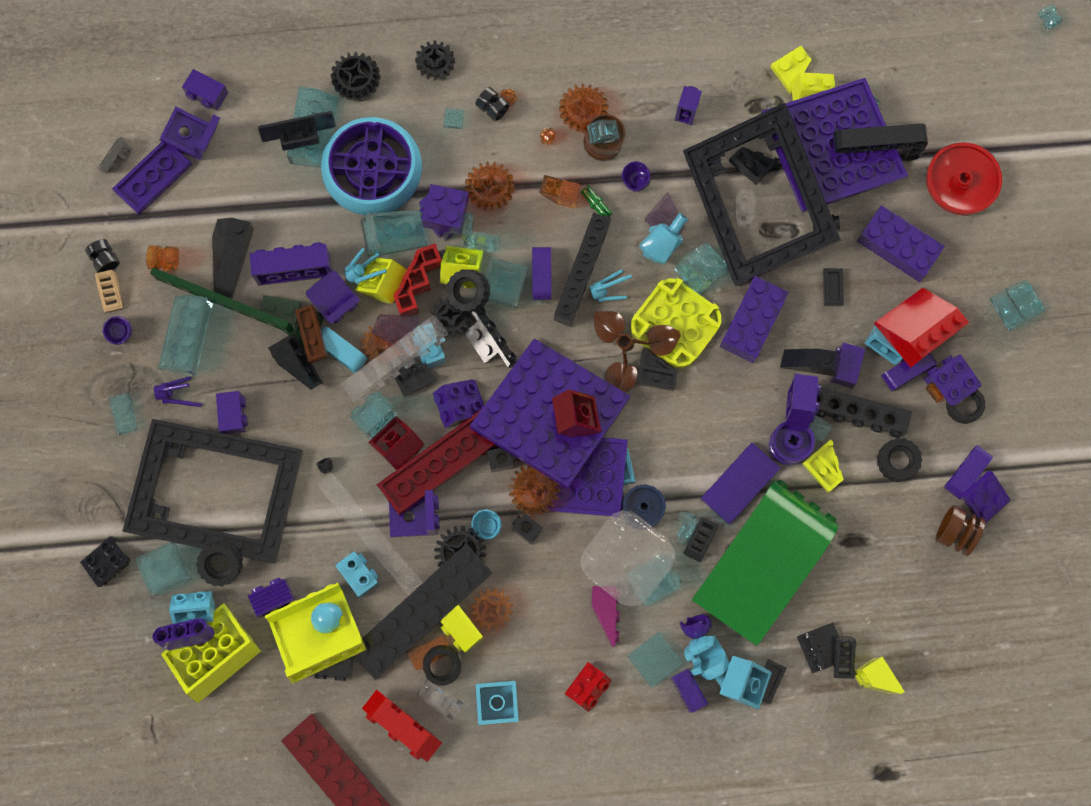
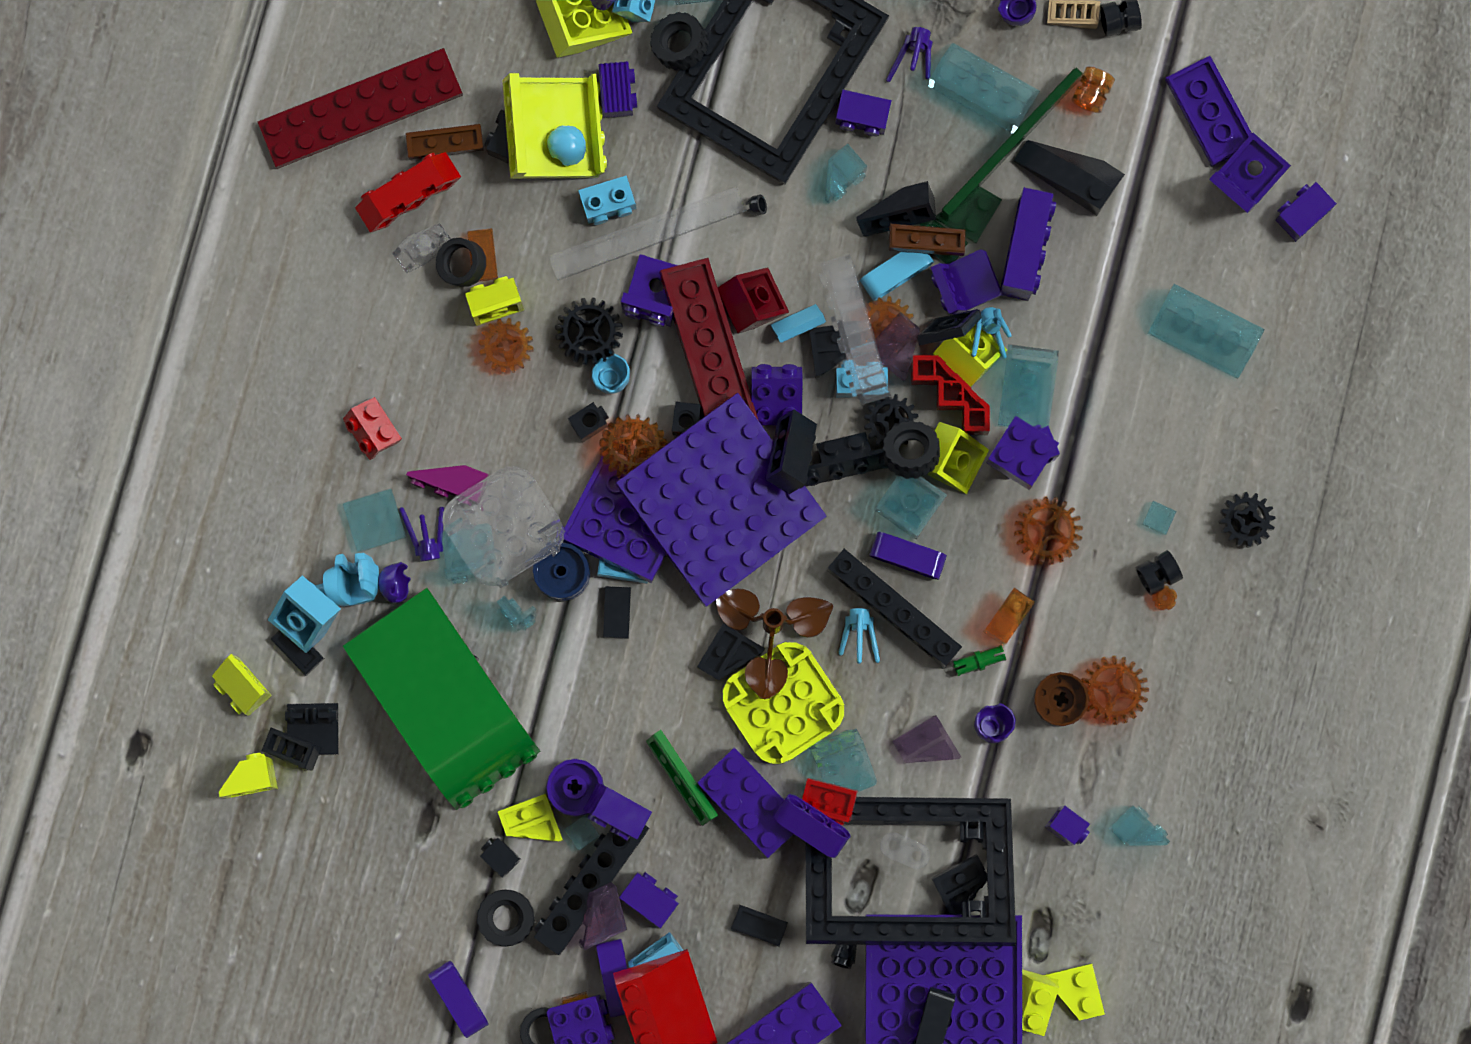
camera: 110 degrees right, 5 degrees up
dark grey plate [98,137,133,173] -> none
black bracket [258,111,336,151] -> none
dark purple wheel [321,117,422,216] -> none
black gear [330,51,381,102] -> none
clear light blue brick [350,391,398,440] -> none
black plate [354,543,493,680] -> none
clear light blue bracket [461,212,501,252] -> none
medium azure brick [475,681,519,725] -> none
clear orange plate [539,128,556,145] -> none
dark red slope [552,389,601,437] -> none
clear light blue brick [587,120,619,144] -> none
medium azure piece [639,213,688,265] -> none
dark purple brick [670,668,708,713] -> none
black slope [683,517,719,562] -> none
dark purple tile [700,442,780,525] -> none
black slope [780,349,841,377] -> none
reddish brown wheel [935,505,985,556] -> none
dark purple plate [961,470,1011,524] -> none
none -> neon yellow slope [212,654,272,716]
none -> dark purple plant [399,507,444,562]
none -> reddish brown plate [406,124,484,160]
none -> black brick [480,838,521,878]
none -> clear purple wing [579,882,627,950]
none -> black tile [603,586,631,639]
none -> green tile [646,730,718,826]
none -> black brick [766,410,817,494]
none -> medium azure tile [771,304,826,343]
none -> dark purple beam [774,794,850,858]
none -> red bracket [802,778,858,825]
none -> clear light blue slope [825,144,867,203]
none -> black tile [916,309,982,346]
none -> clear light blue slope [1109,805,1170,846]

